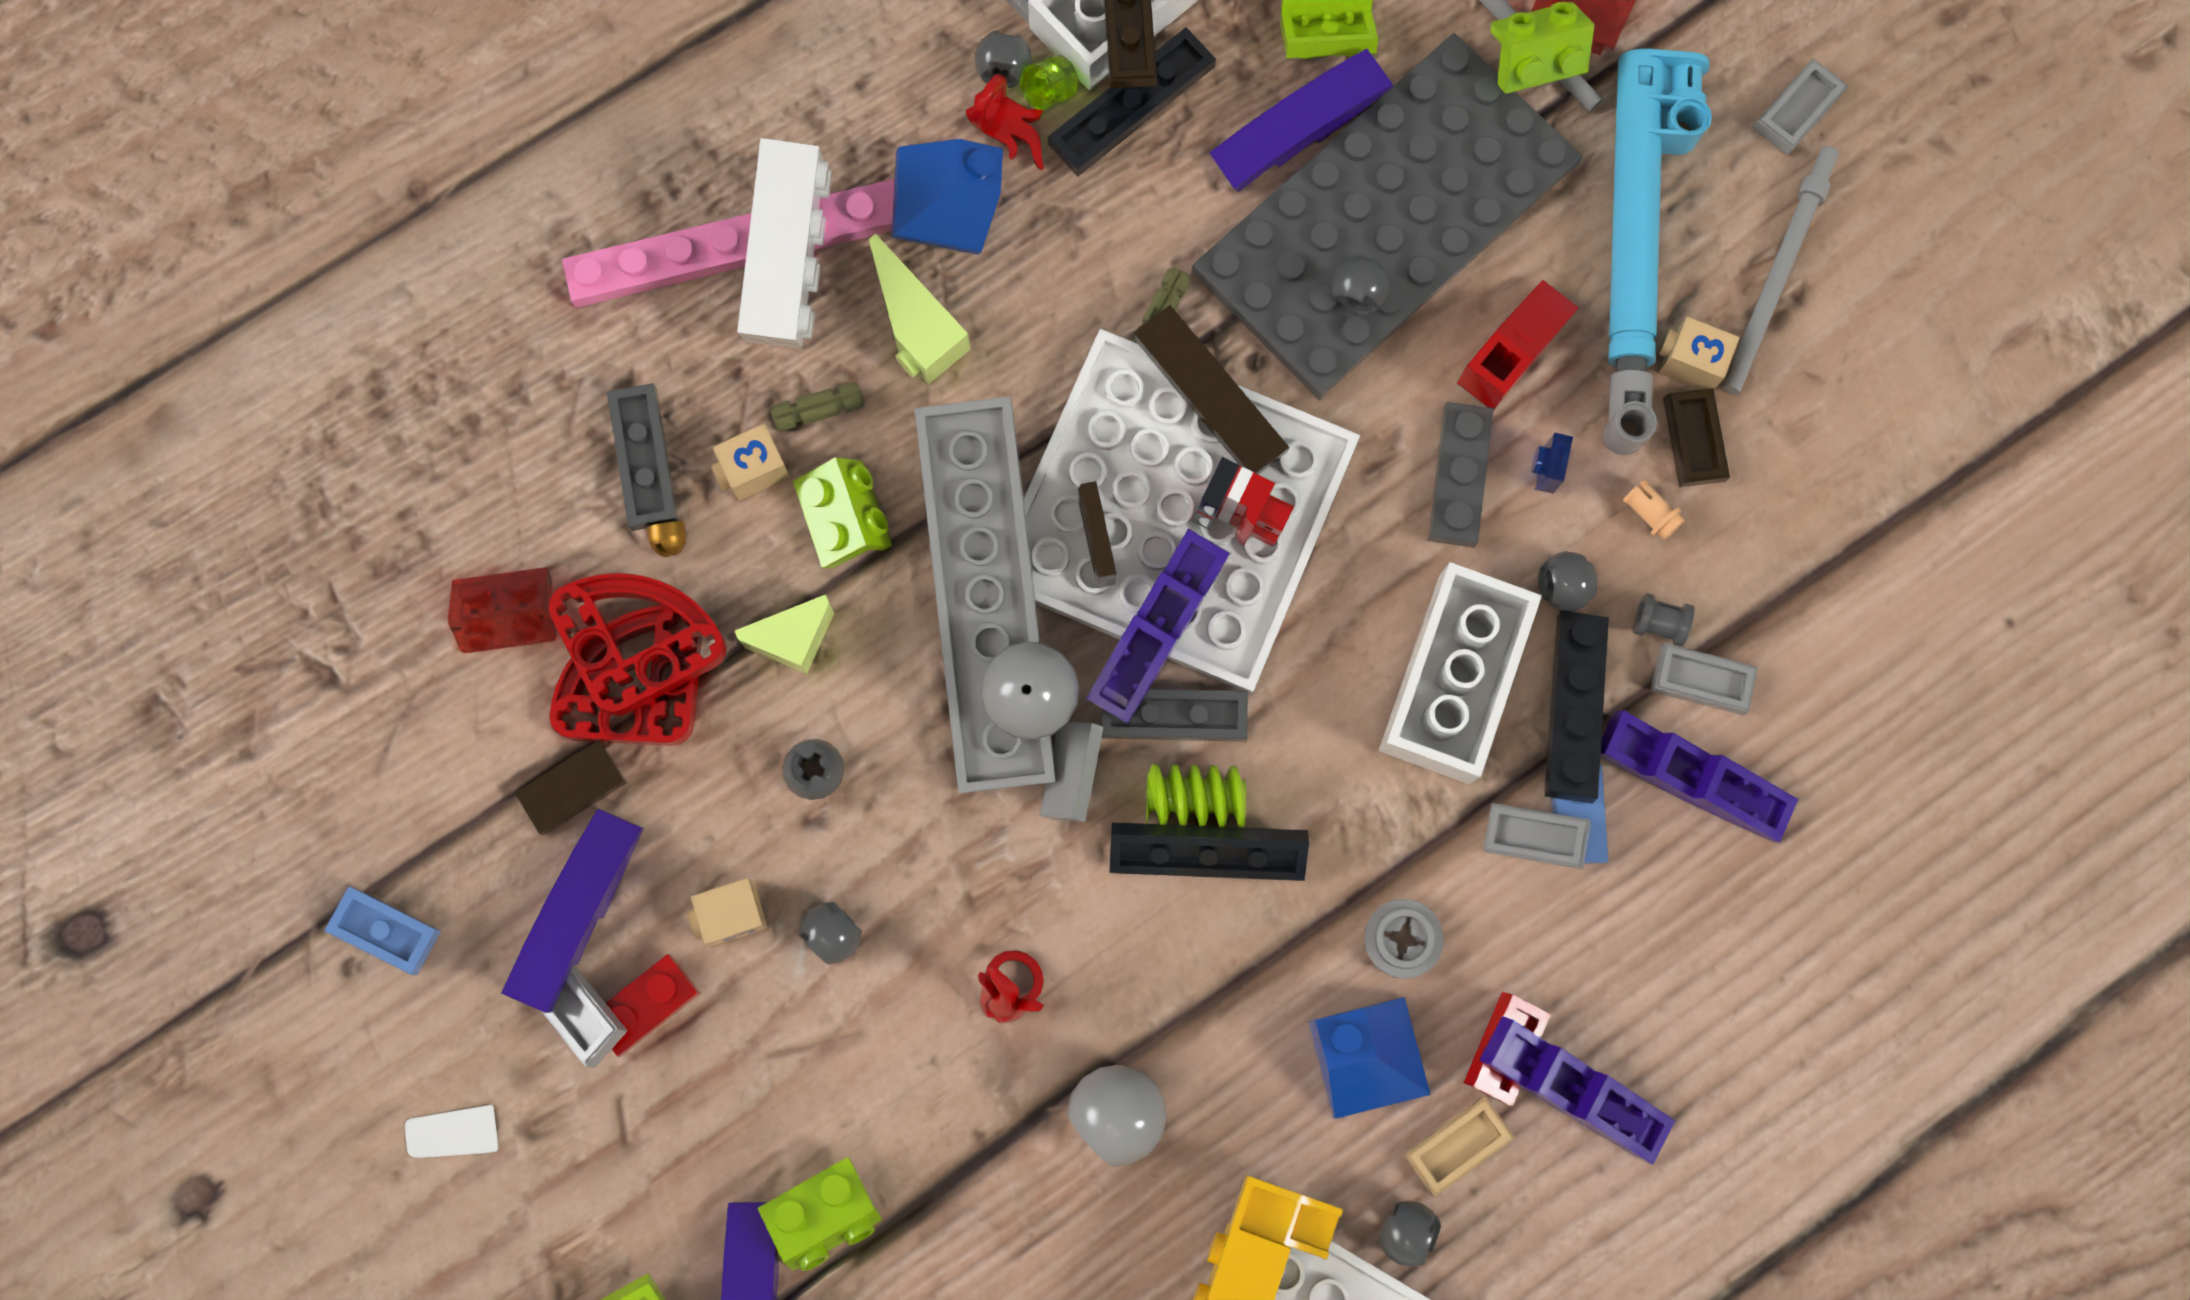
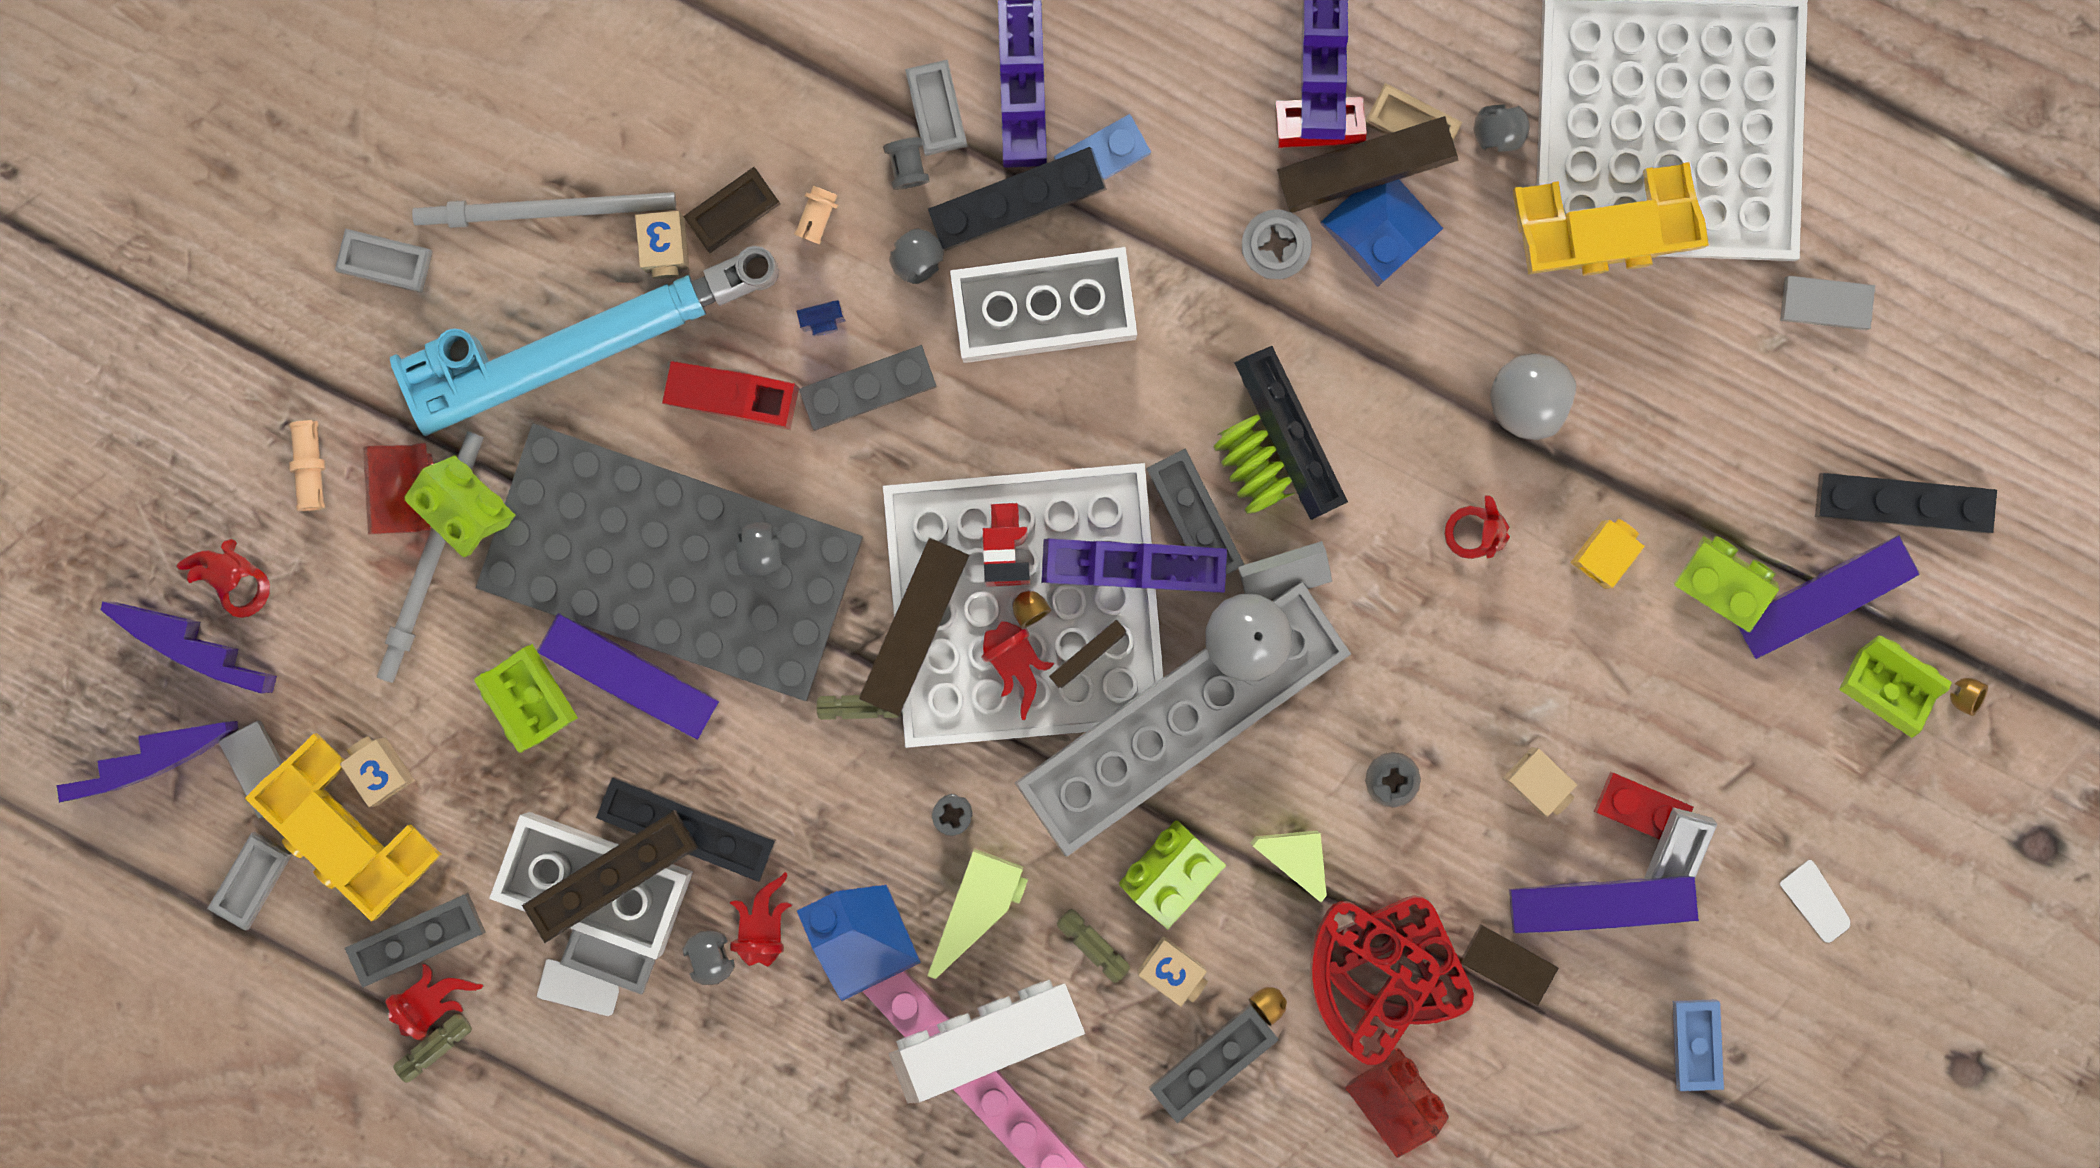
camera: 110 degrees left, 10 degrees up
dark grey piece [799,902,862,965] -> none
clear neon green wheel [1020,55,1079,110] -> none
light grey tile [1483,803,1591,869] -> none
none -> dark grey bush [932,794,973,836]
none -> red piece [980,621,1054,720]
none -> pearl gold hinge [1013,591,1051,628]
none -> dark brown tile [1277,116,1459,213]
none -> yellow brick [1570,519,1645,589]

